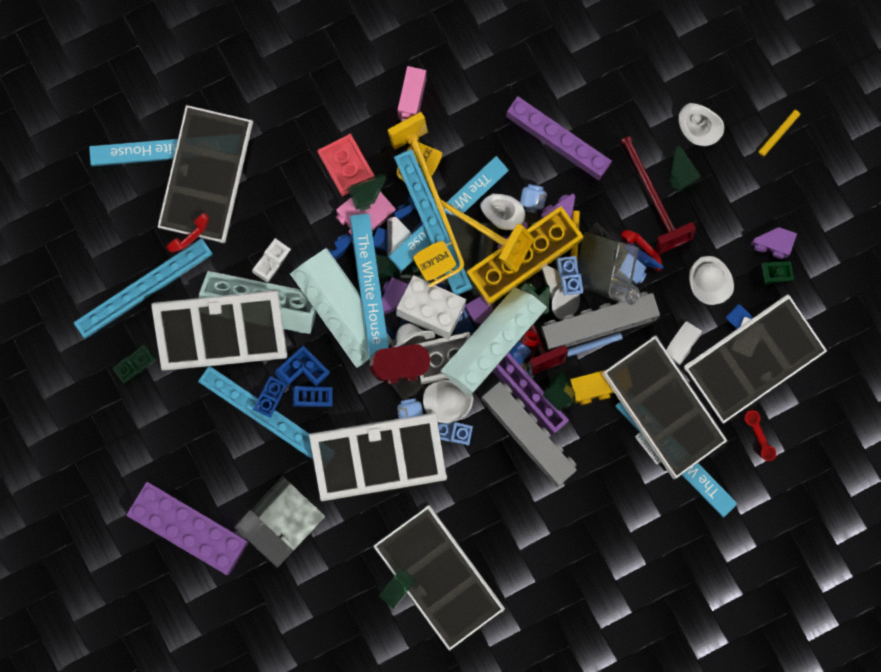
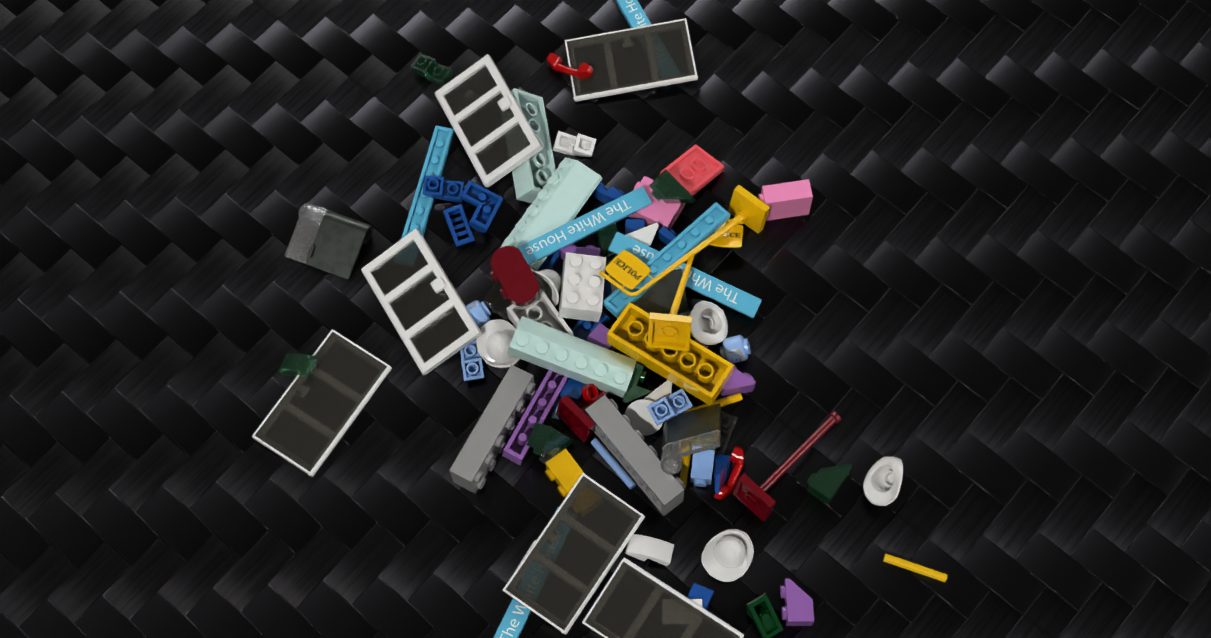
camera: 75 degrees right, 15 degrees down
medium azure tile [74,238,213,339] -> none
medium lavender brick [126,482,248,575] -> none
medium lavender brick [506,97,612,180] -> none

